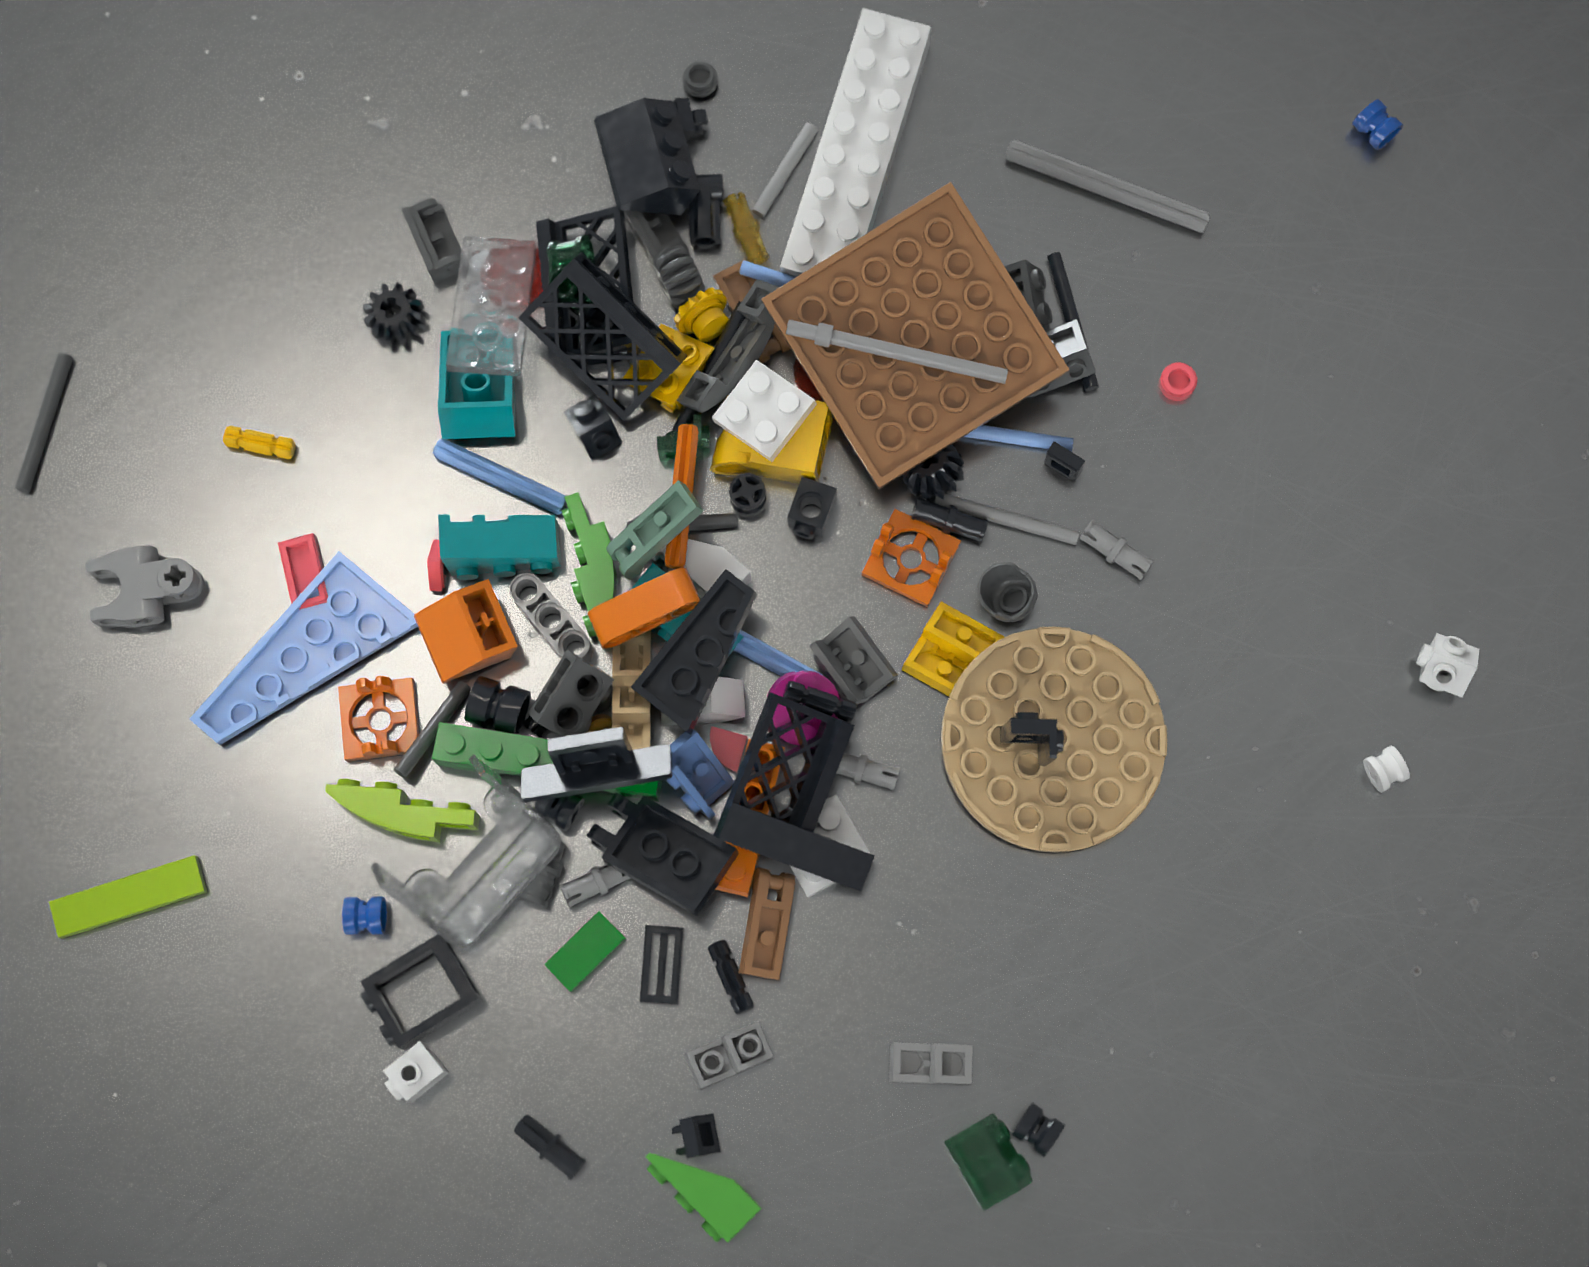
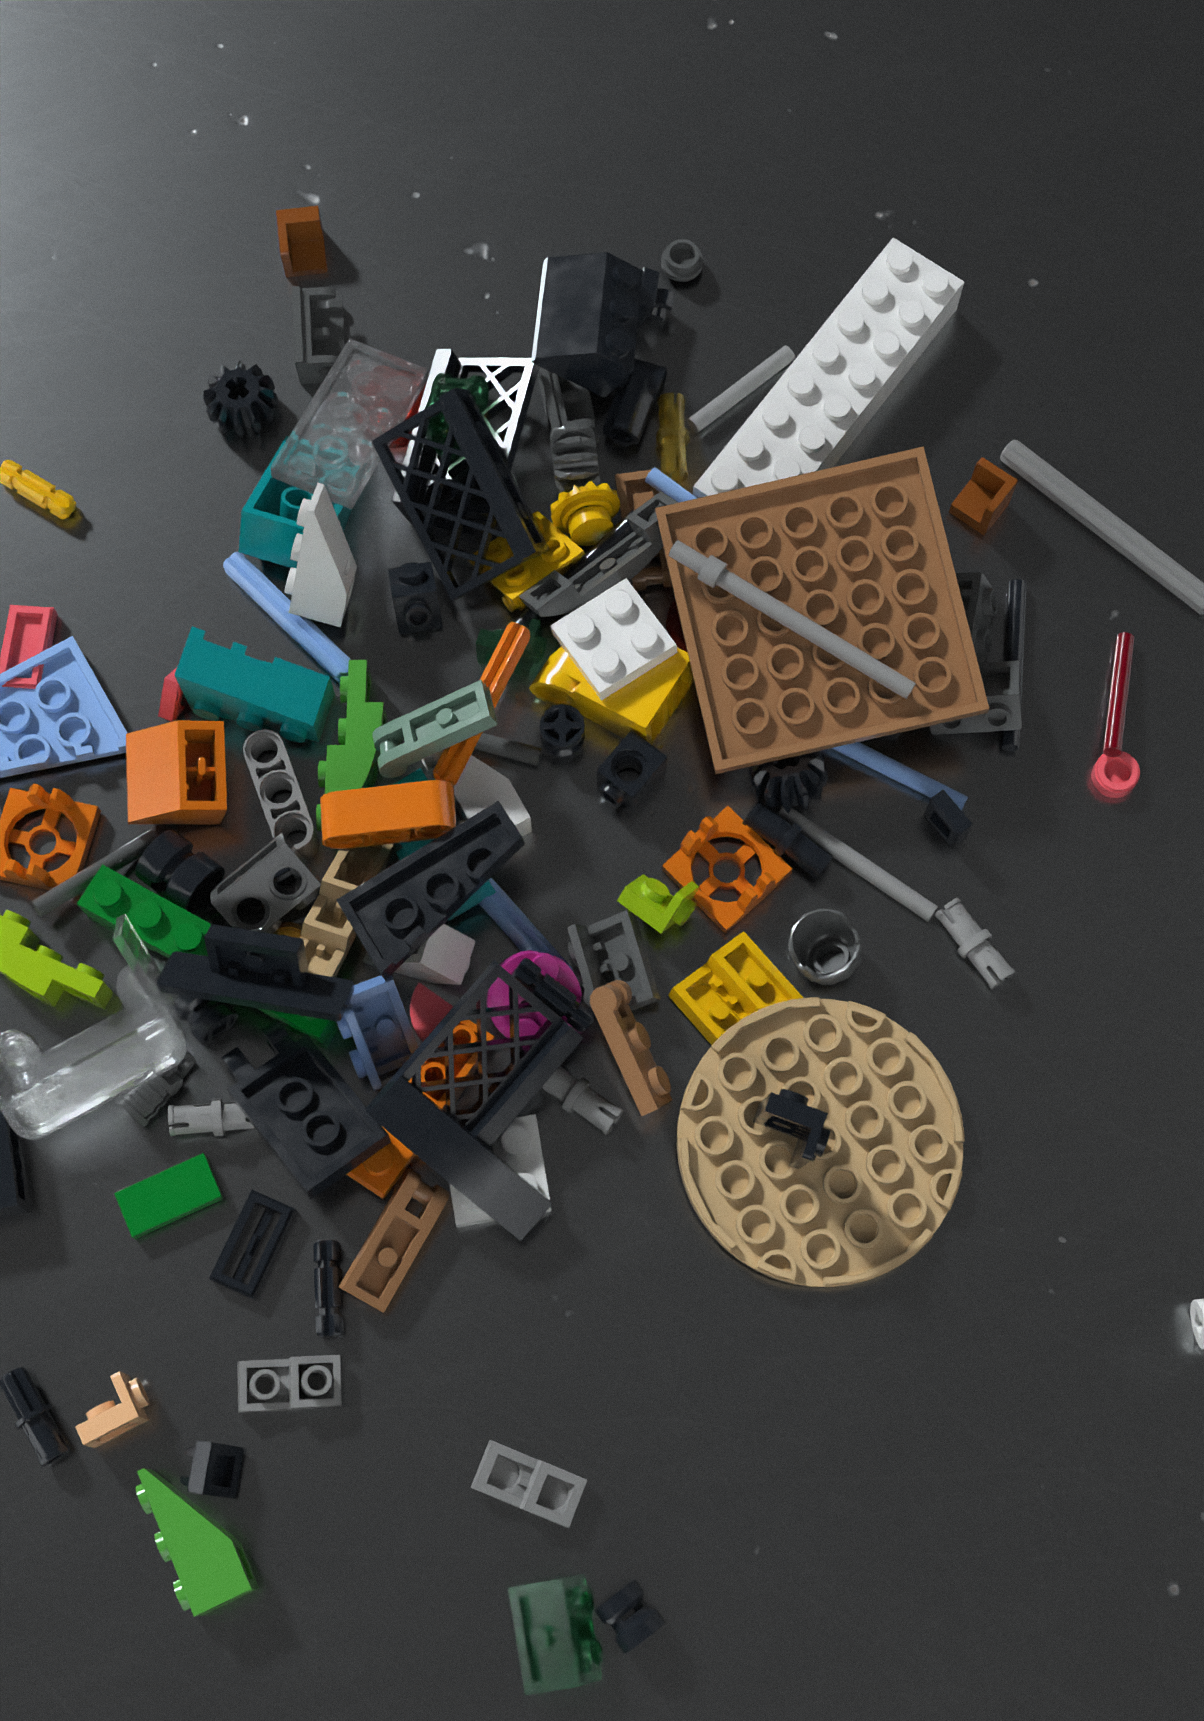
camera: 15 degrees right, 5 degrees down
none -> light nougat bracket [75,1371,150,1448]
none -> dark orange panel [276,206,328,278]
none -> white slope [284,483,357,627]
none -> medium nougat plate [590,980,672,1116]
none -> lime bracket [617,874,700,934]
none -> dark orange panel [949,458,1018,536]
none -> dark red bar [1103,632,1135,757]

